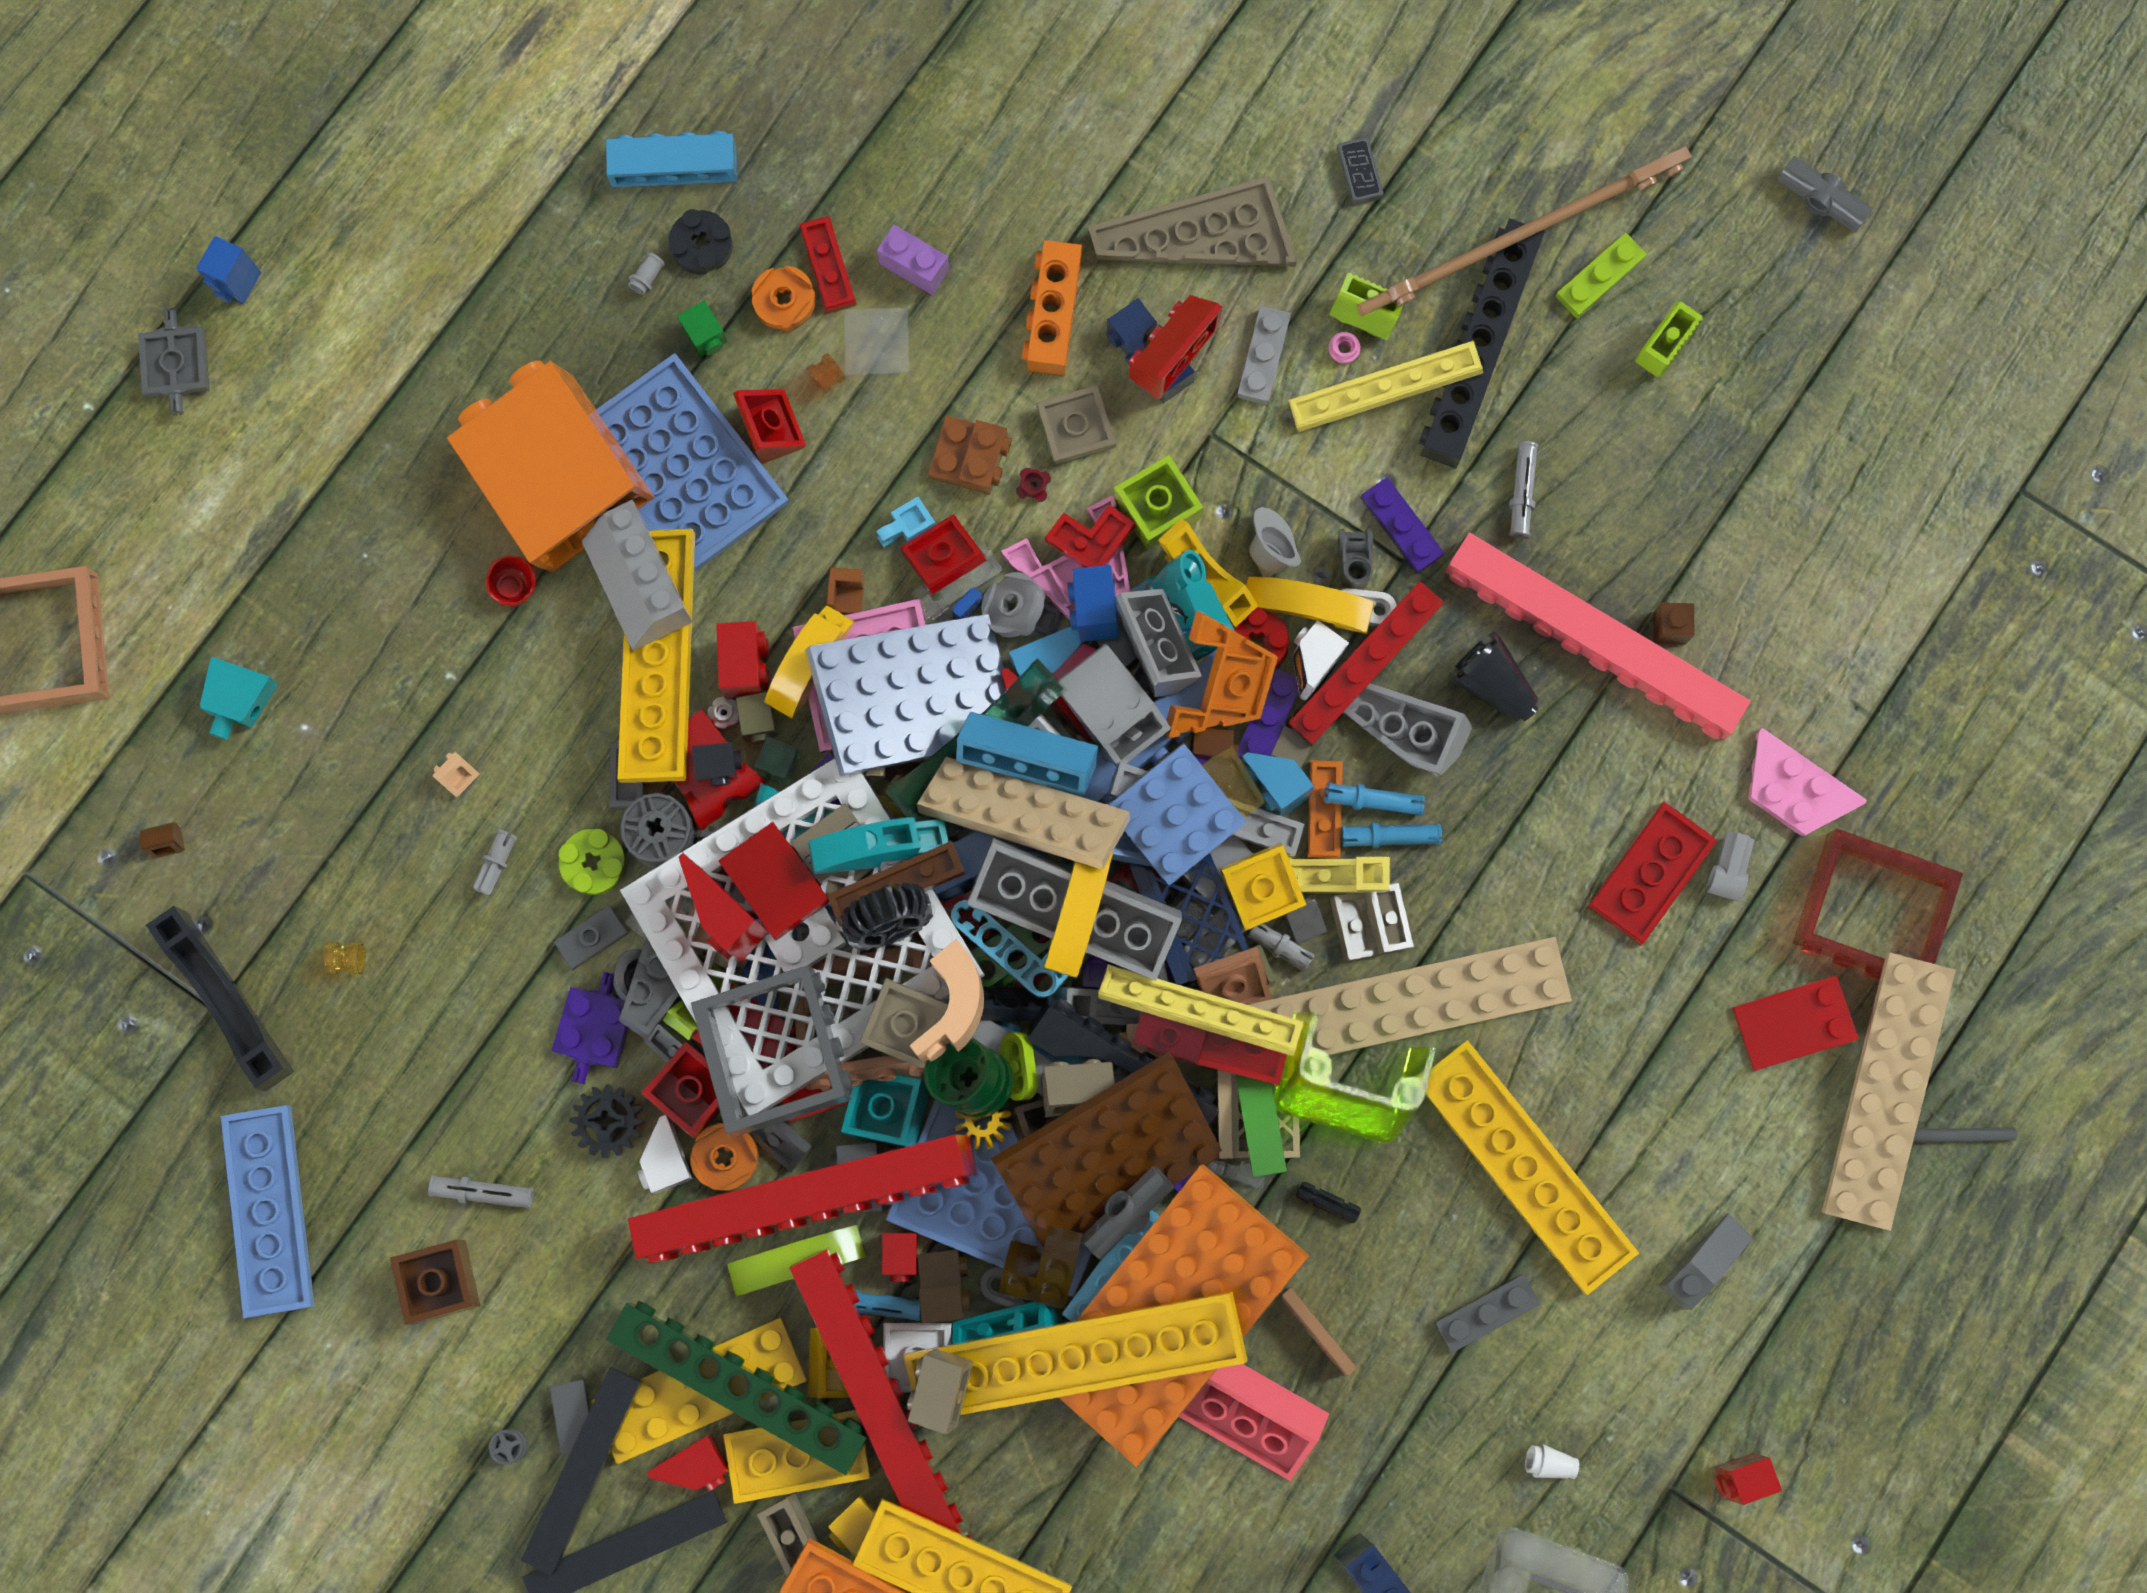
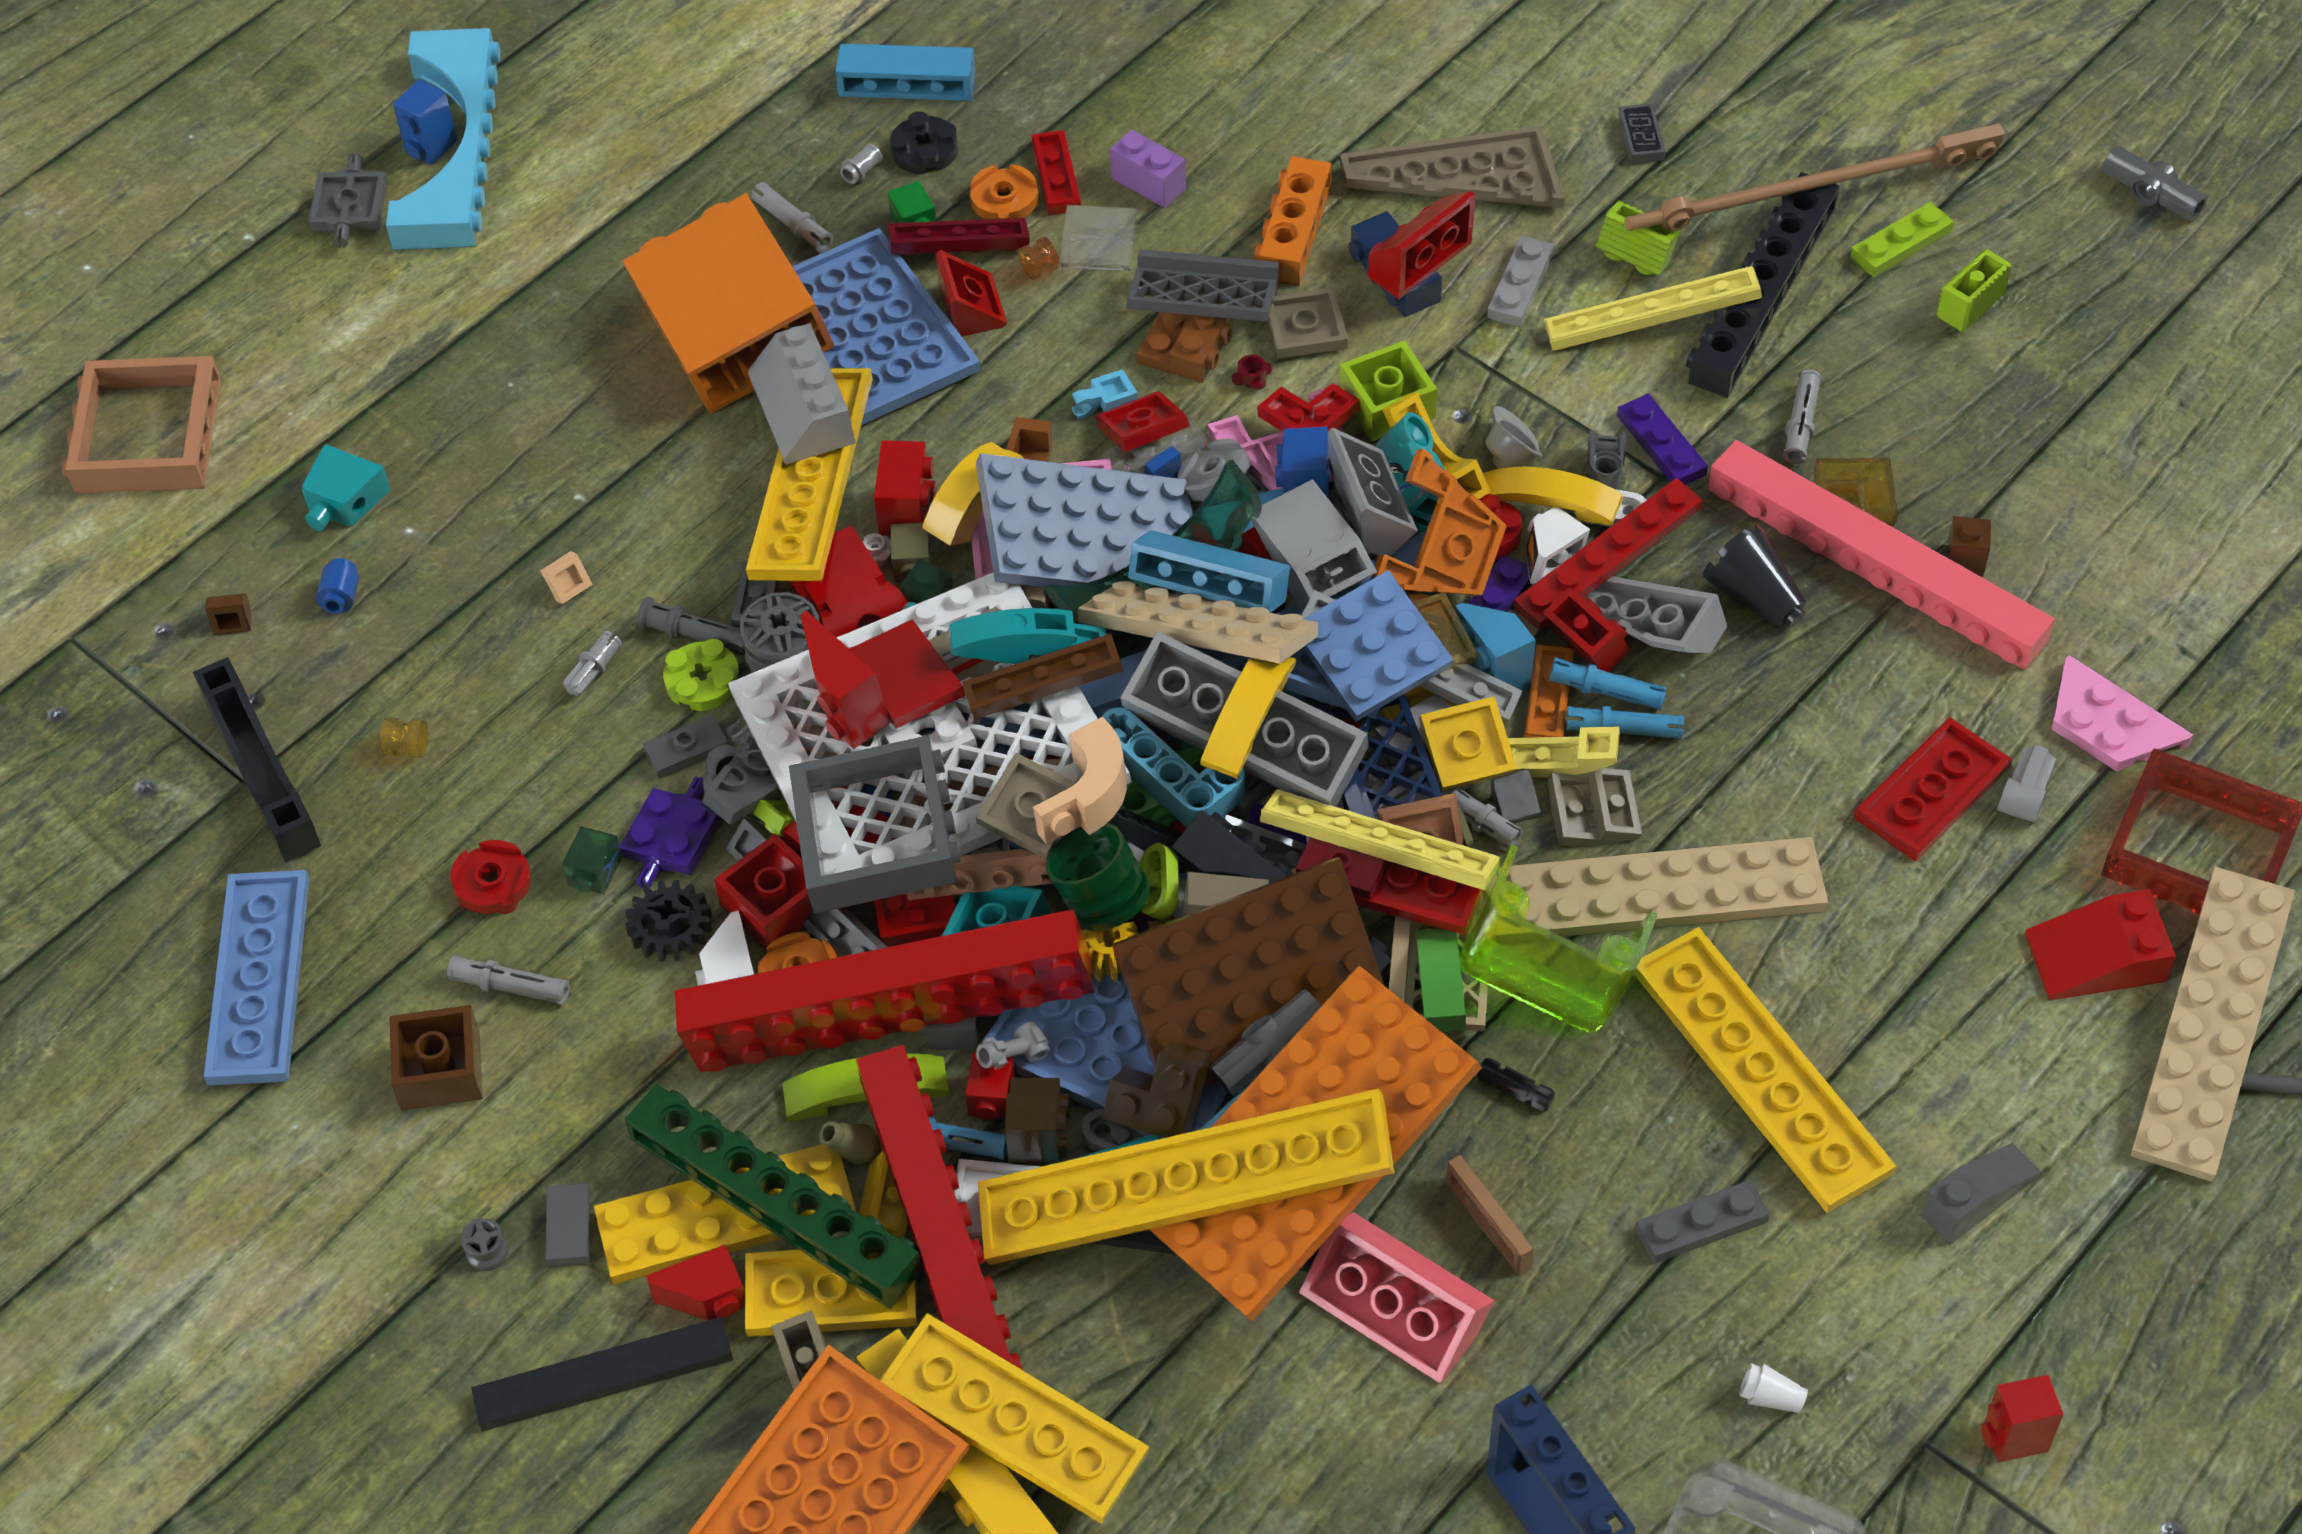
camera: 10 degrees right, 25 degrees down
red hair [485,555,536,607] -> none
black tile [521,1367,643,1576] -> none
black brick [692,742,743,786] -> none
black gear [840,882,933,950] -> none
dark tan brick [907,1349,973,1434] -> none
bright pink plate [1328,332,1361,364] -> none
none -> blue brick [315,558,359,614]
none -> medium azure arch [386,28,500,250]
none -> red plate [450,840,532,914]
none -> clear green brick [562,826,622,894]
none -> dark grey pin [637,597,745,654]
none -> light grey pin [751,182,834,253]
none -> olive cone [819,1121,880,1165]
none -> dark red plate [887,218,1030,256]
none -> light grey bar [976,1022,1051,1069]
none -> dark grey fence [1126,249,1279,322]
none -> red brick [1542,587,1630,672]
none -> clear yellow brick [1814,457,1898,527]

